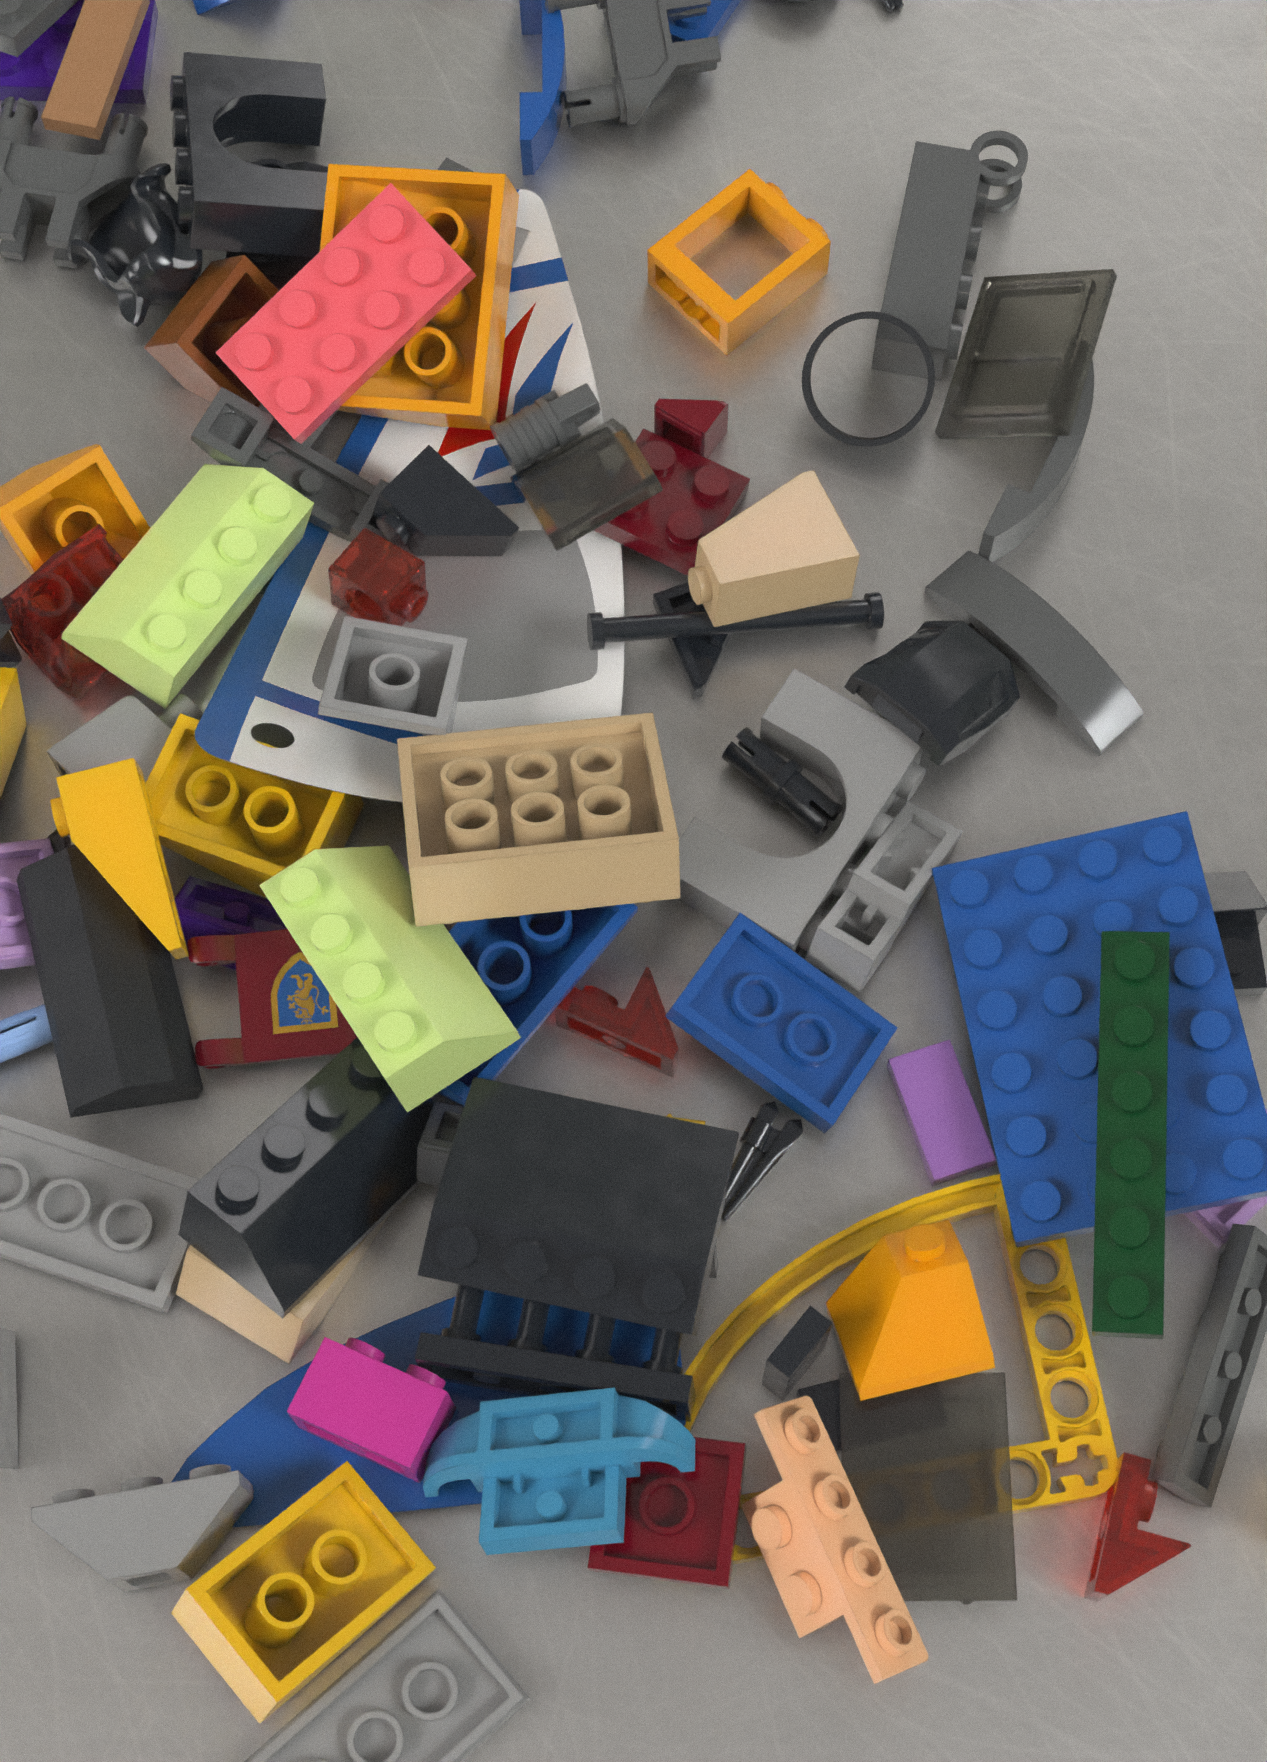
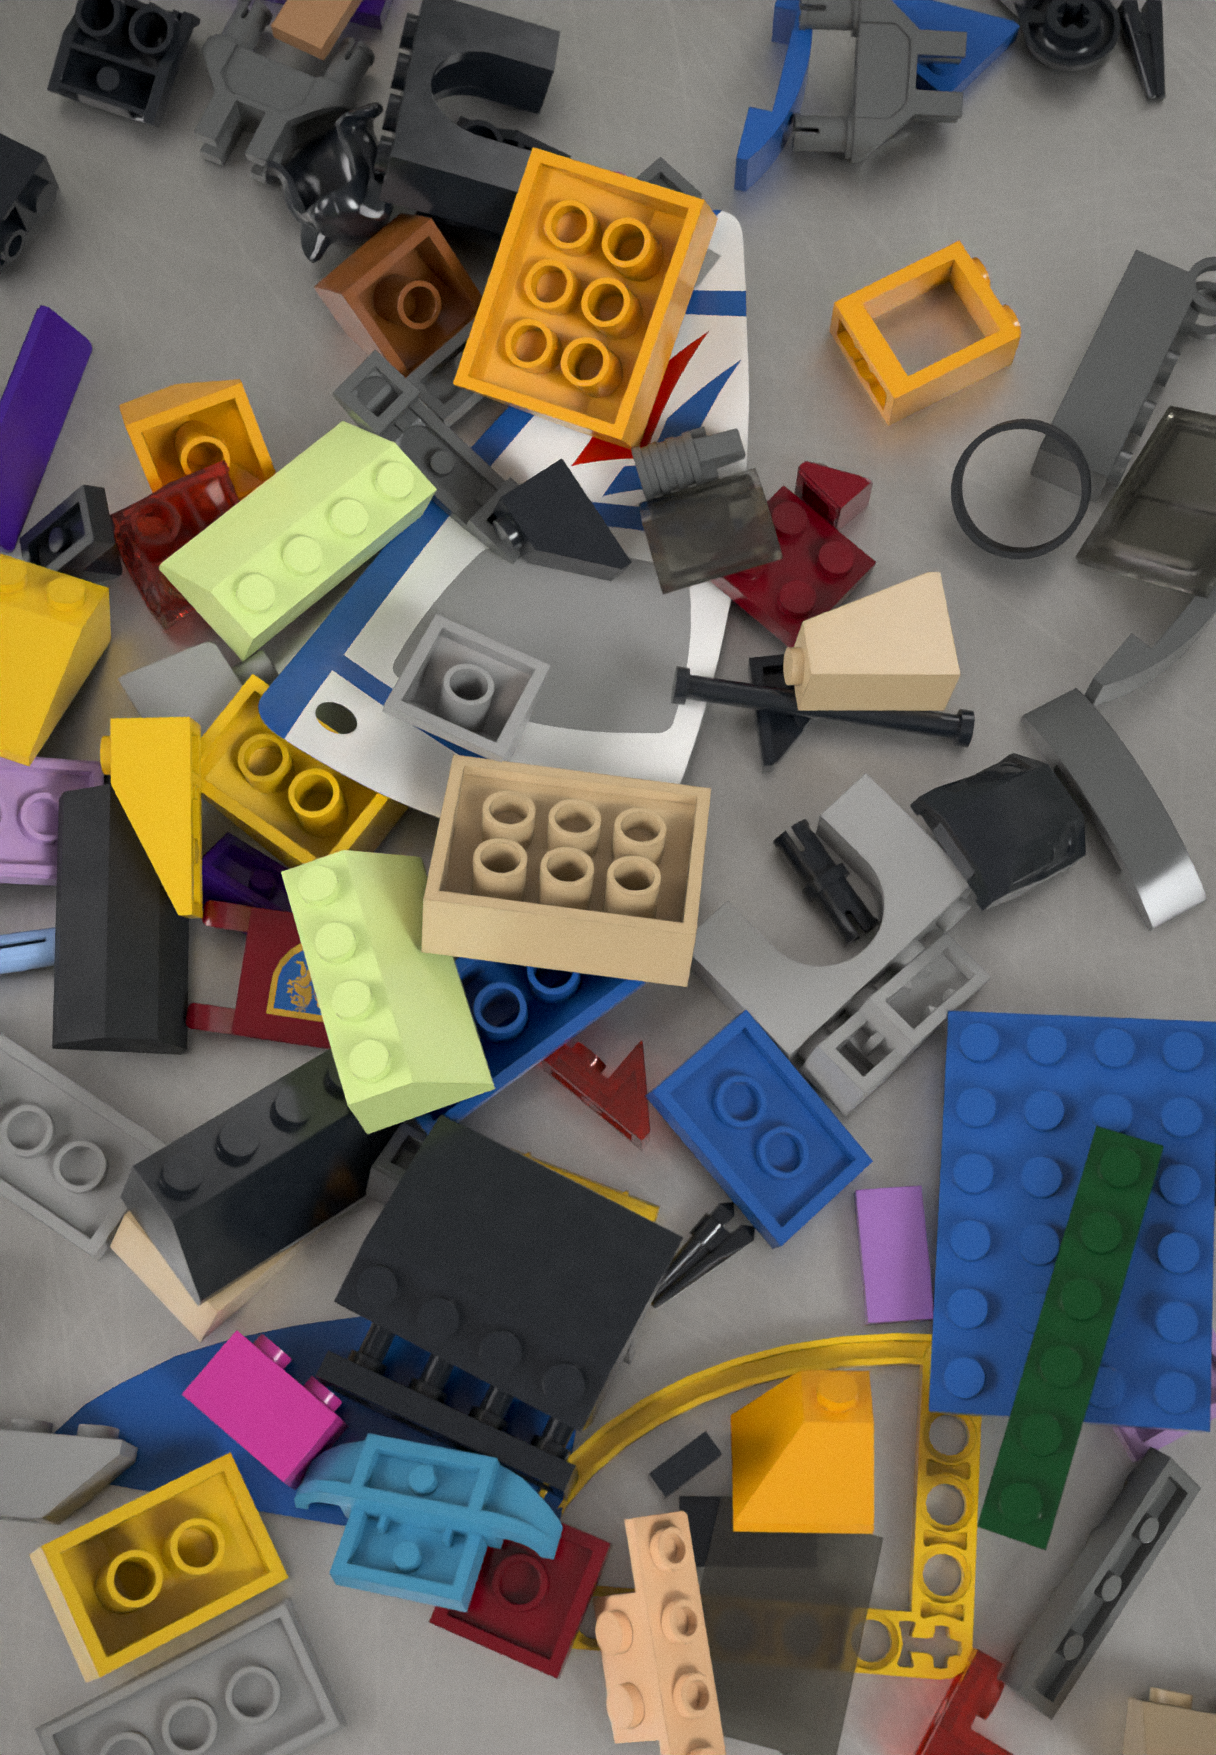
camera: 15 degrees right, 5 degrees up
coral plate [216,183,476,444] -> none
clear red brick [328,528,429,626] -> none

